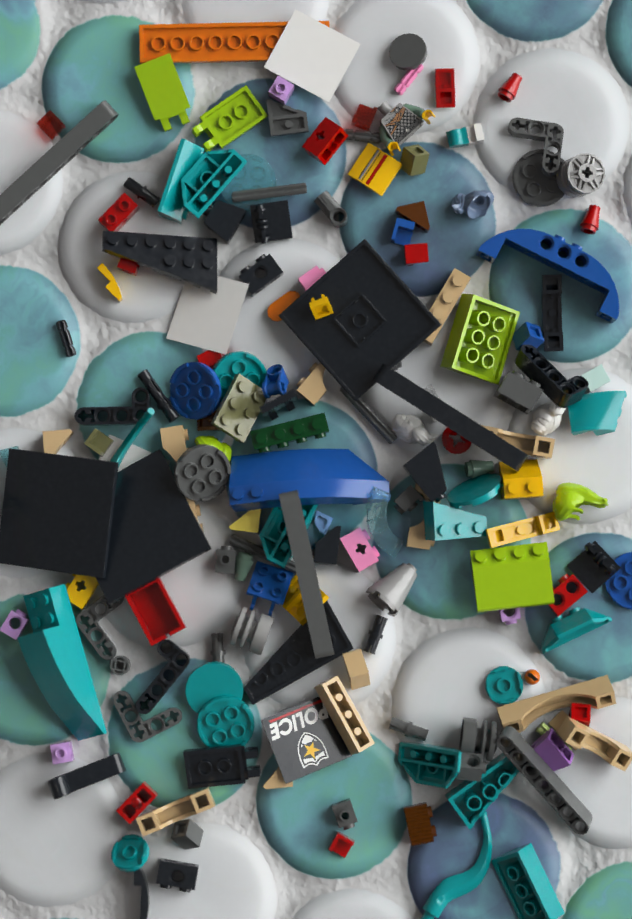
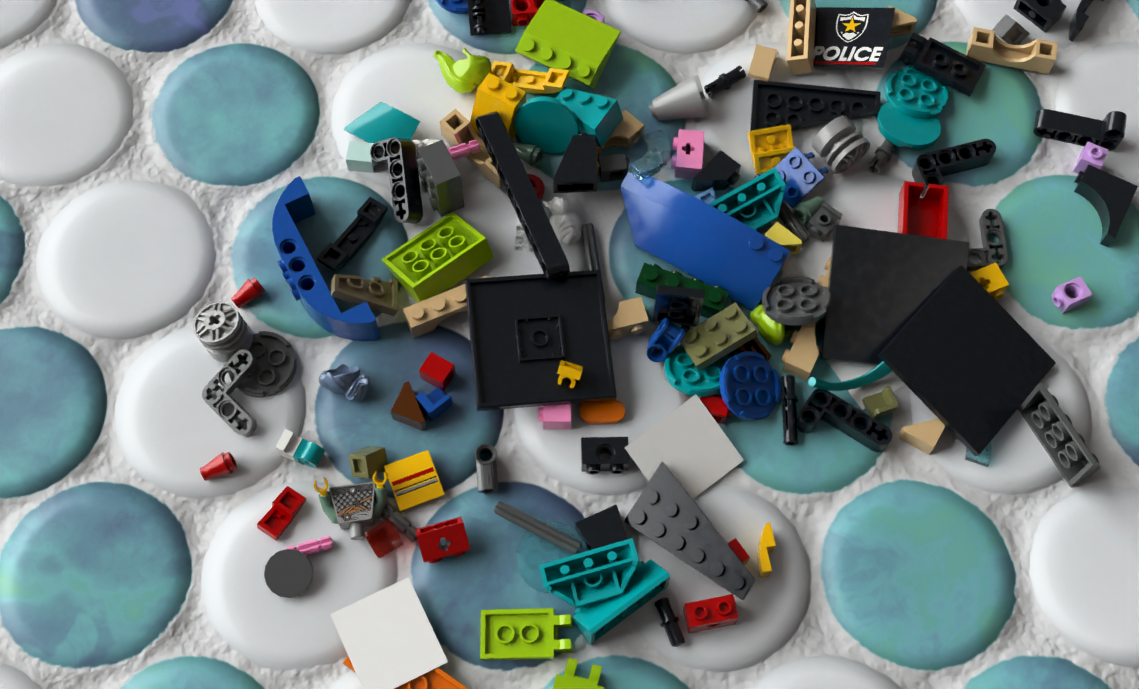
camera: 145 degrees left, 20 degrees down
teal slope [17,584,107,741] -> none
black axle [56,320,76,357] -> none
dark grey wheel [110,655,131,675] -> none
teal tile [111,834,149,872] -> none
dark grey beam [113,690,182,743] -> none
red brick [116,781,158,824] -> none
black hinge [250,200,293,243] -> none
dark grey wing [267,99,309,137] -> none
lavender brick [268,76,294,105] -> none
dark grey beam [279,490,334,659] -> none
blue panel [512,322,545,351] -> none
none -> dark tan wing [331,274,398,316]
none -> bright pink axle [448,140,480,160]
none -> black arch [1074,164,1138,247]

